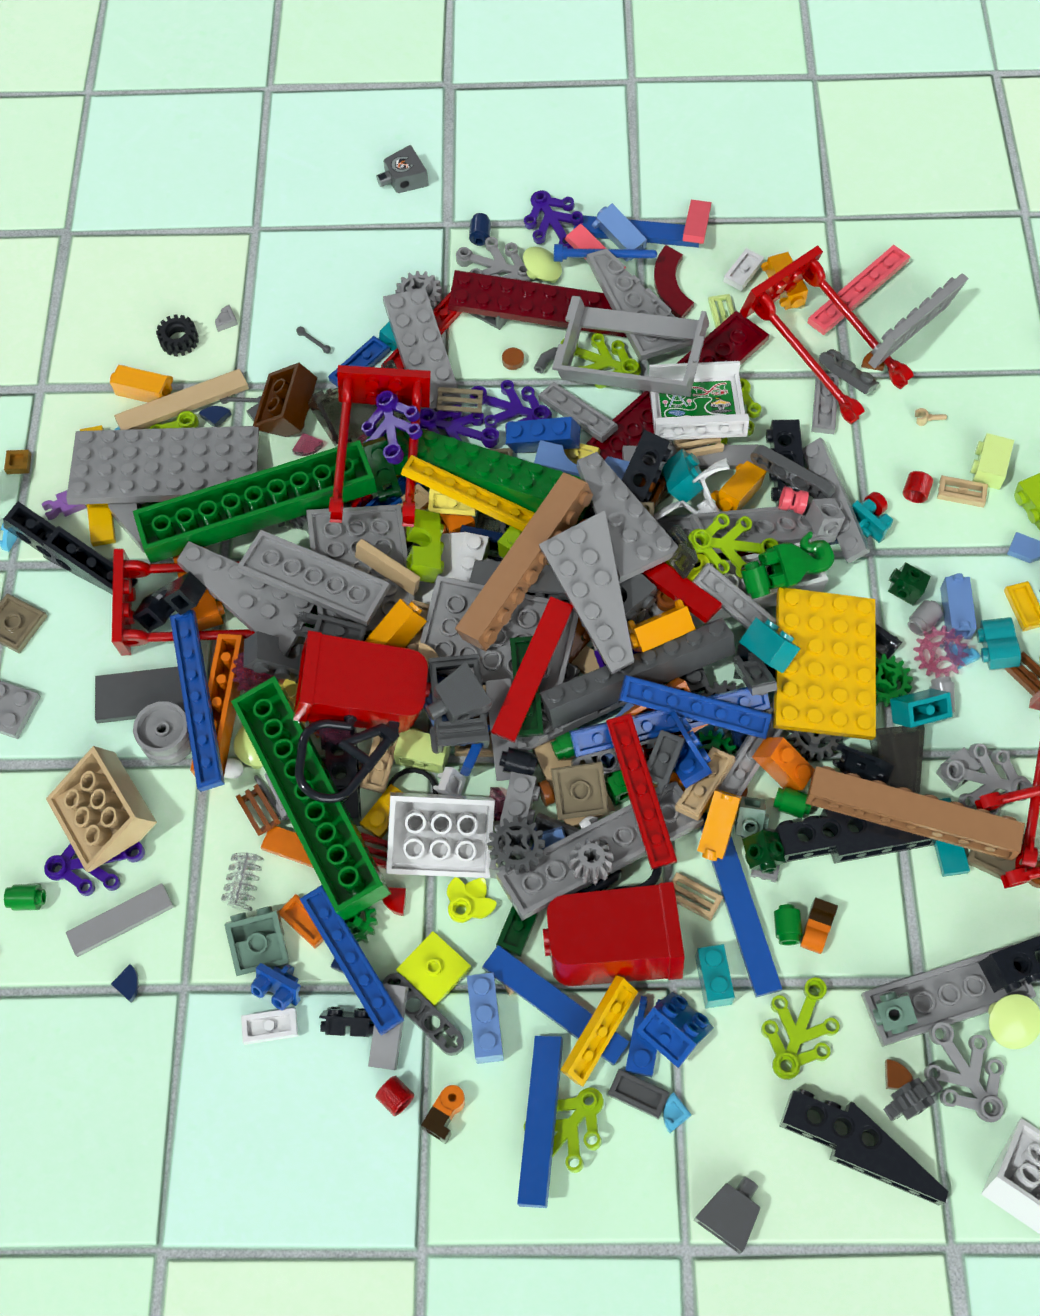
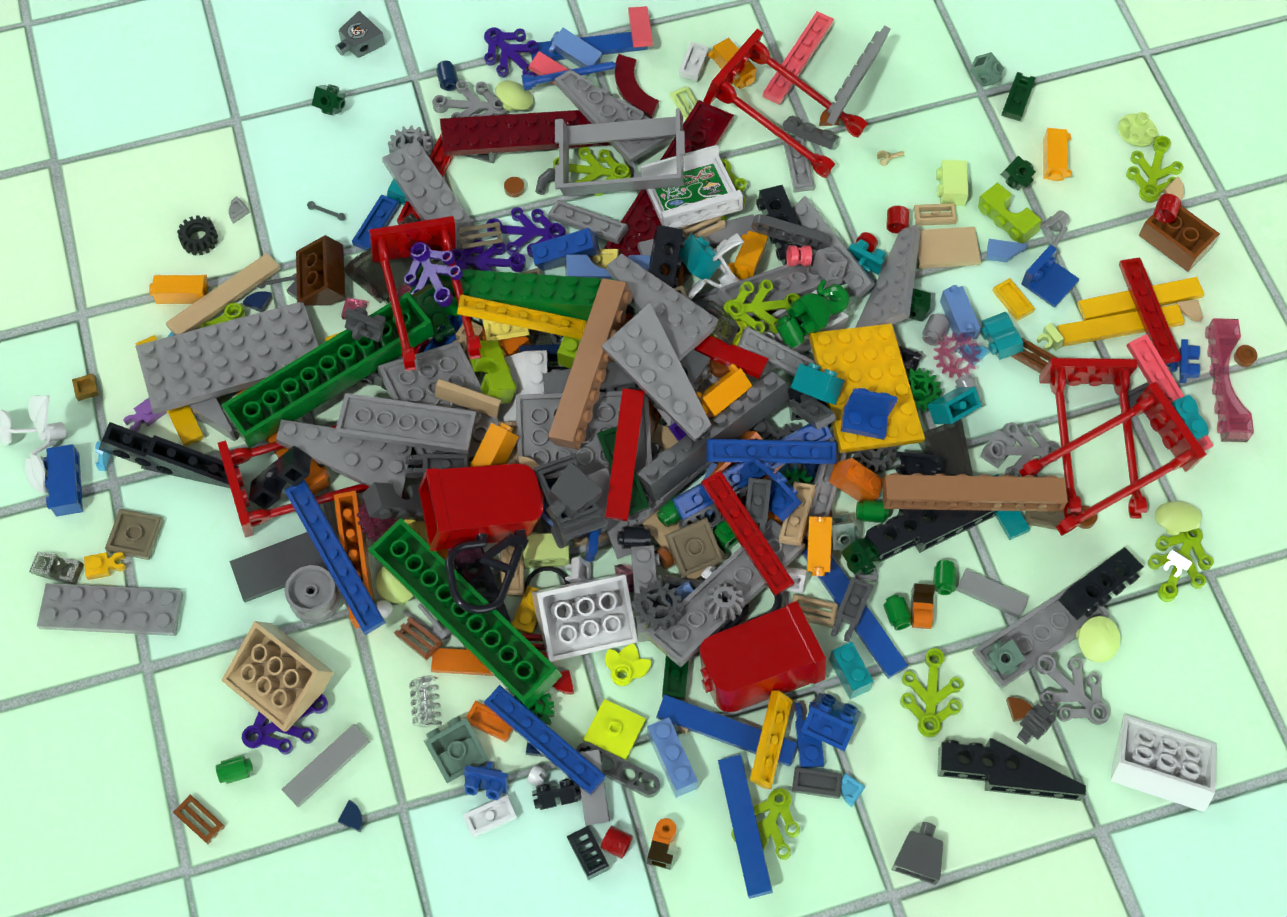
camera: 20 degrees left, 0 degrees up
none -> dark green brick [311,84,346,115]
none -> dark grey hips [345,307,385,342]
none -> white hinge [527,765,547,786]
none -> black slope [566,826,610,880]
none -> white tile [785,566,806,593]
none -> dark grey hinge [830,577,873,642]
none -> blue bracket [841,388,897,440]
none -> light grey wing [855,224,921,328]
none -> tan tile [917,226,981,269]
none -> green brick [933,560,956,595]
none -> light grey tile [956,569,1029,619]

